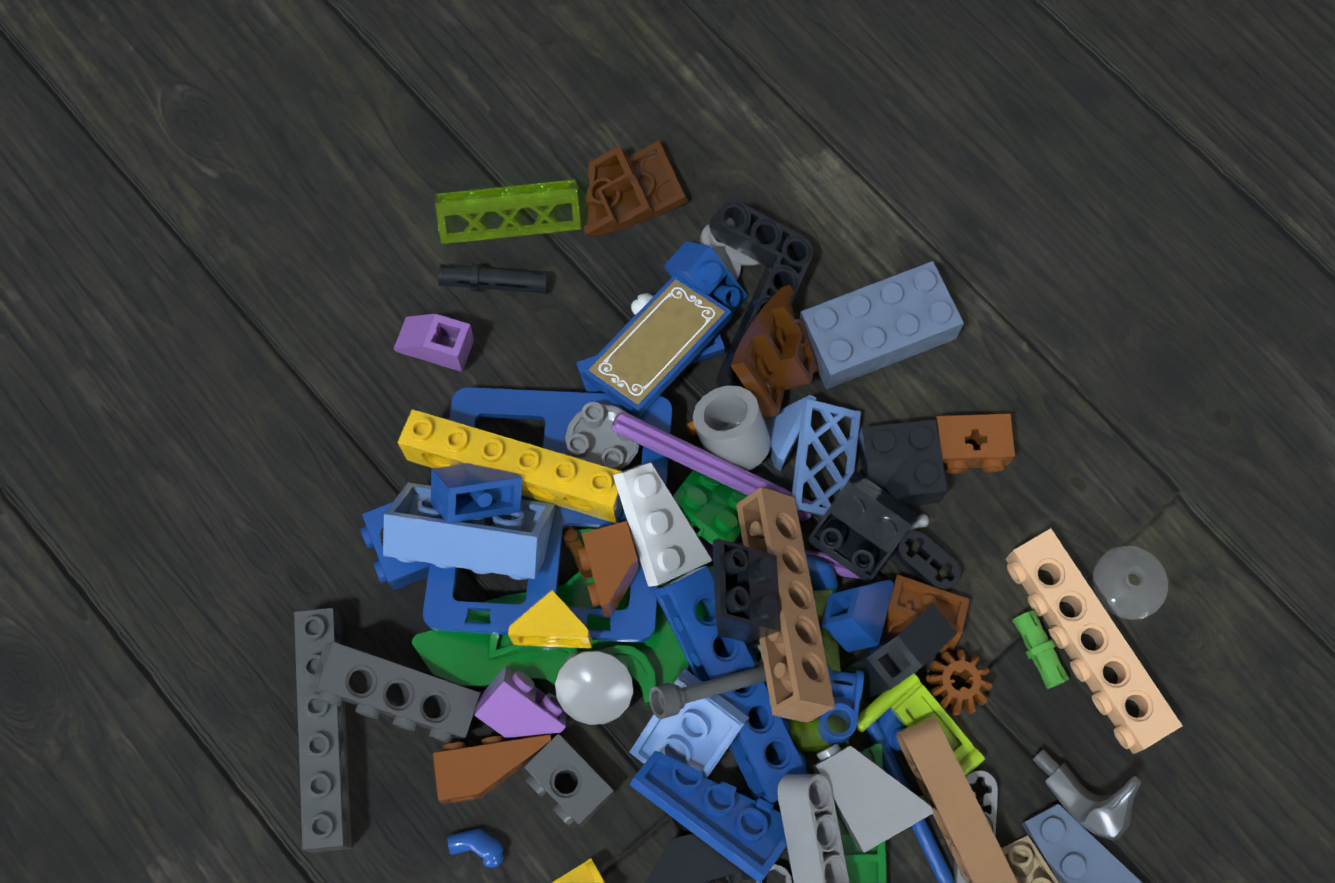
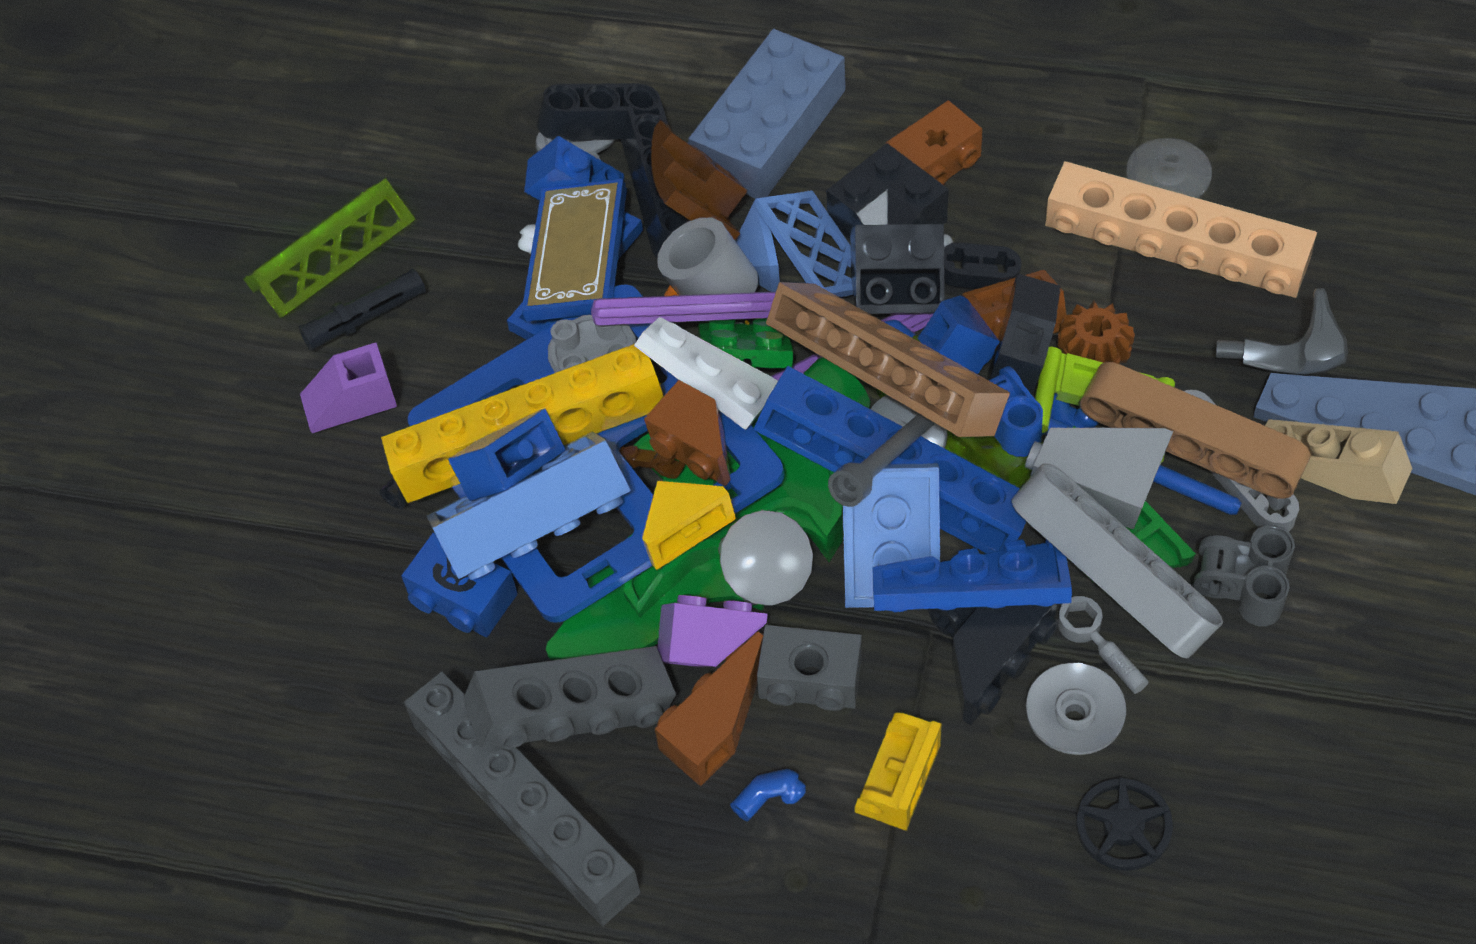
camera: 30 degrees left, 15 degrees down
reddish brown slope [584,140,689,238] -> none
black slope [713,538,780,643] -> none
bright green pin [1012,610,1069,689] -> none

